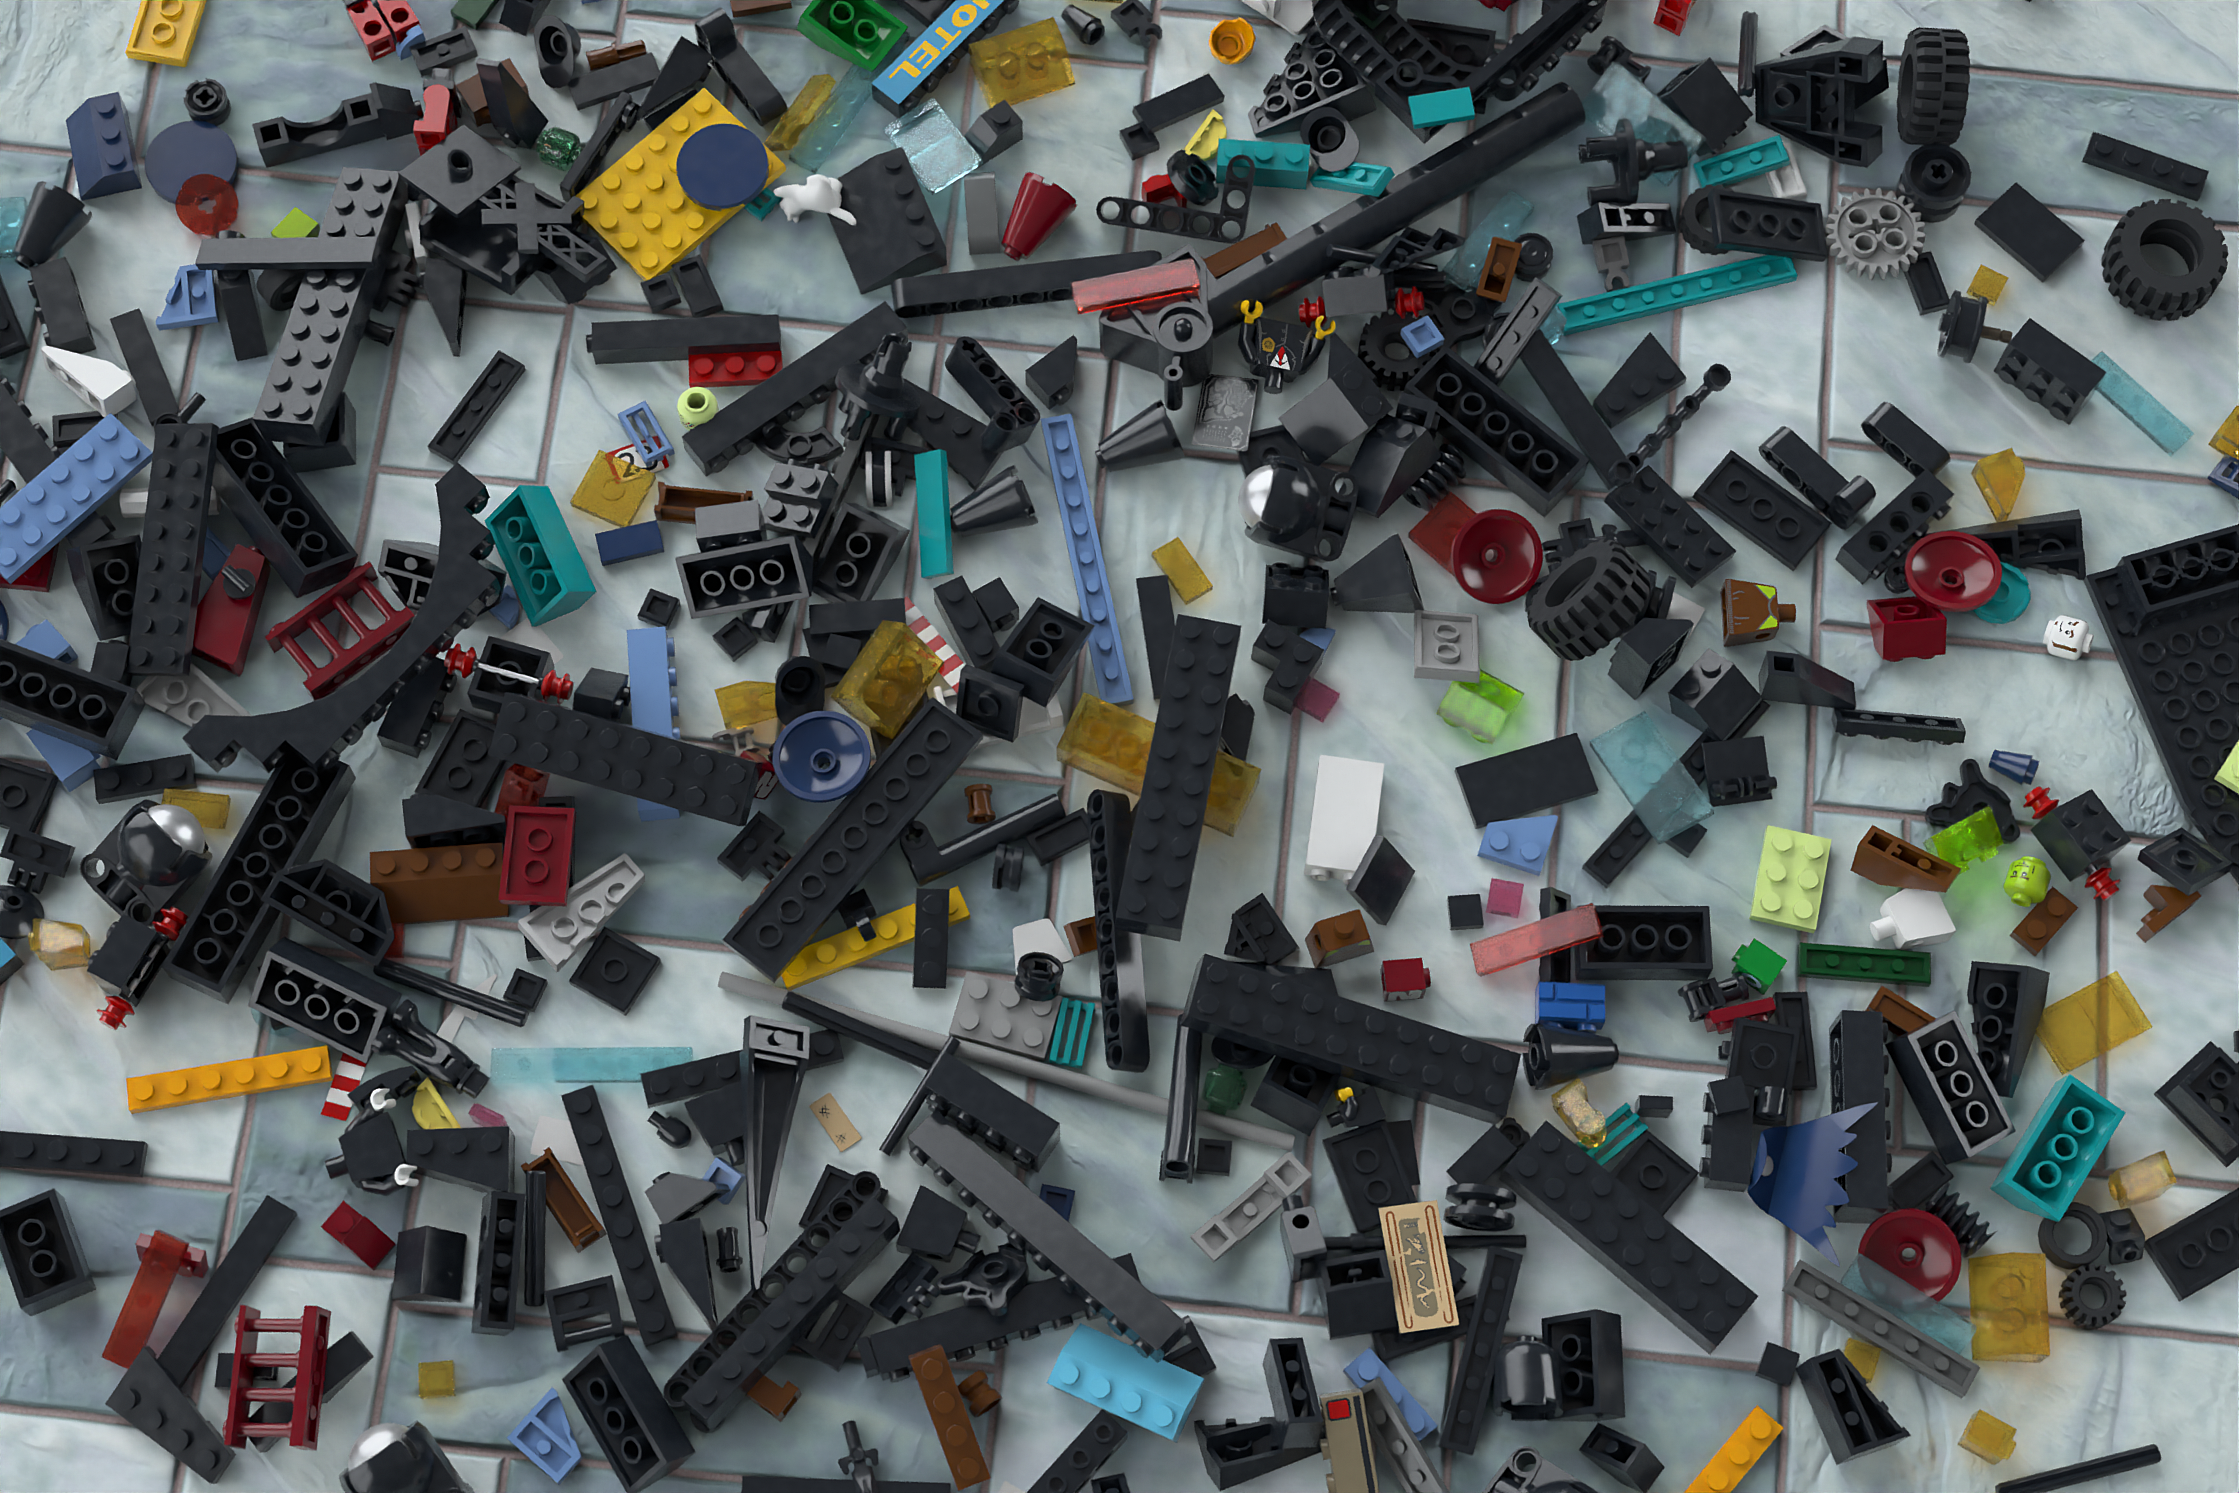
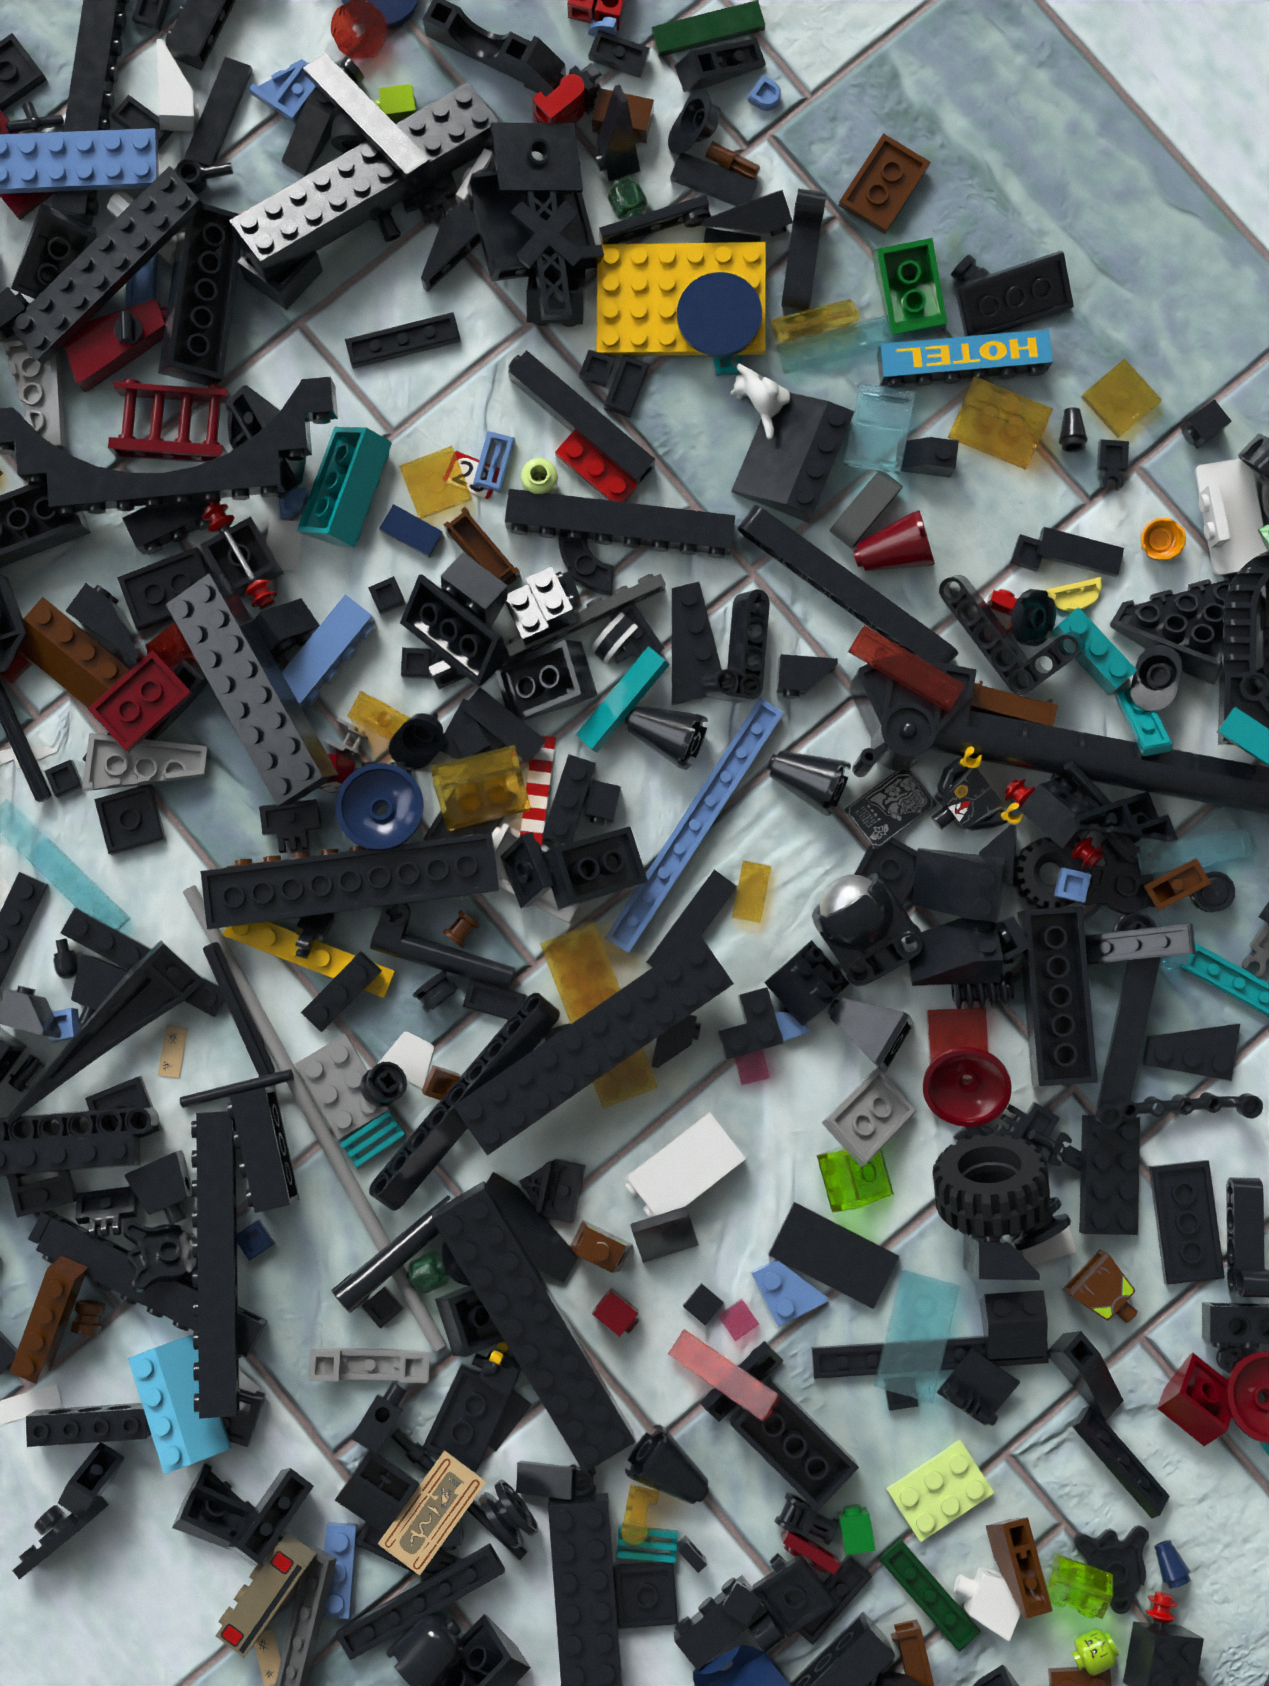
camera: 45 degrees right, 15 degrees up
black piece [835,331,921,441] -> none
blue brick [1535,982,1605,1034] -> none

